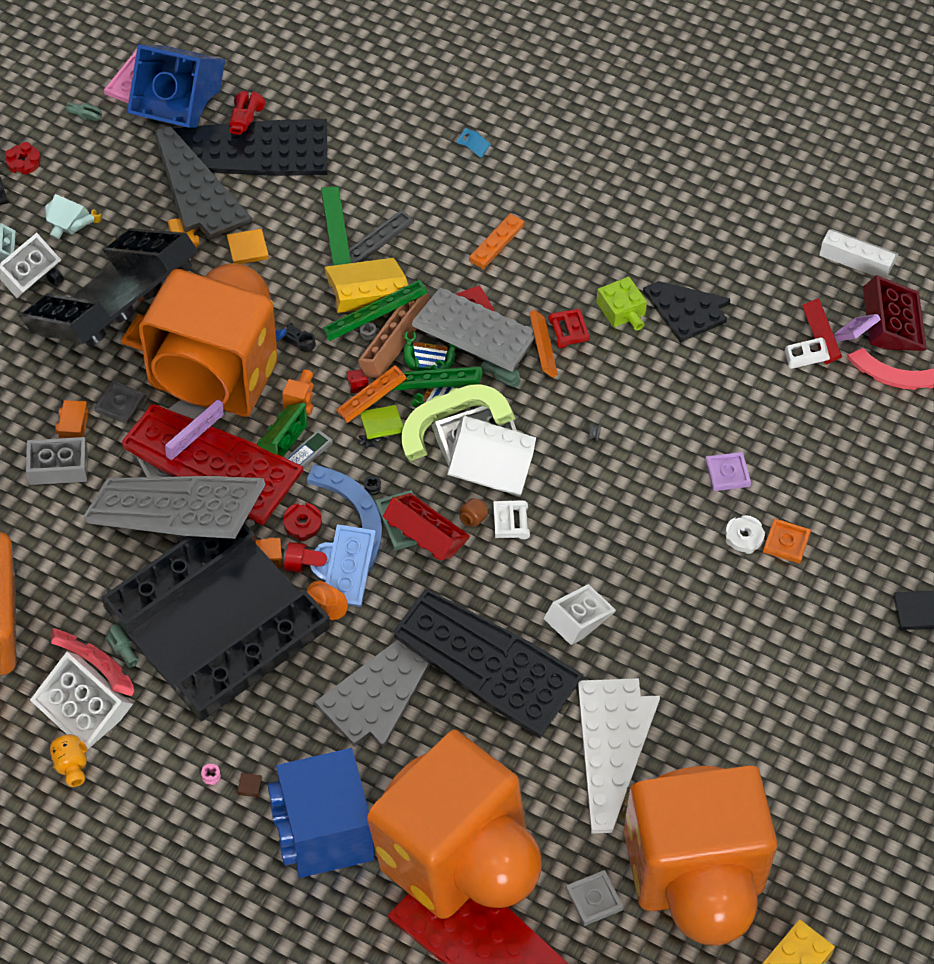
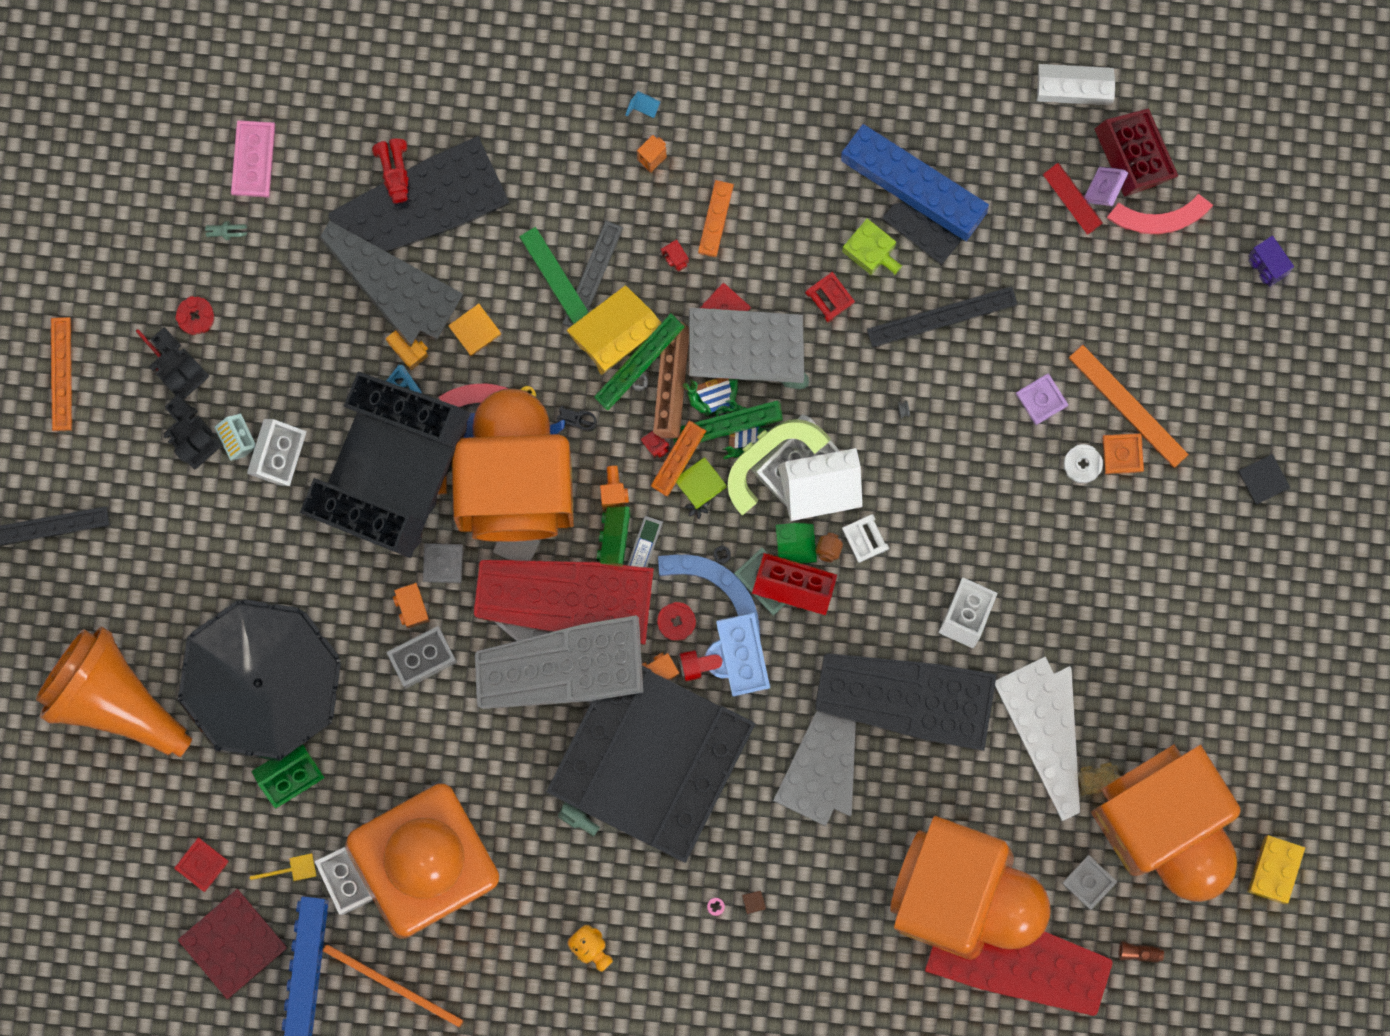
camera: 20 degrees left, 25 degrees up
white slope [30,652,133,750] -> none
light aqua torso [45,194,102,240] -> none
black bush [46,268,64,286] -> none
coral tile [50,628,134,696] -> none
blue brick [127,44,225,128] -> none
lavender tile [165,400,224,460] -> none
blue piece [267,748,374,878] -> none
orange piece [307,581,348,620] -> none
orange tile [530,310,558,378] -> none
white piece [785,338,830,369] -> none
none -> orange brick [637,135,667,173]
none -> red brick [661,240,689,272]
none -> green slope [775,523,817,564]
none -> blue brick [841,124,989,242]
none -> black plate [866,287,1018,348]
none -> orange tile [1068,345,1189,468]

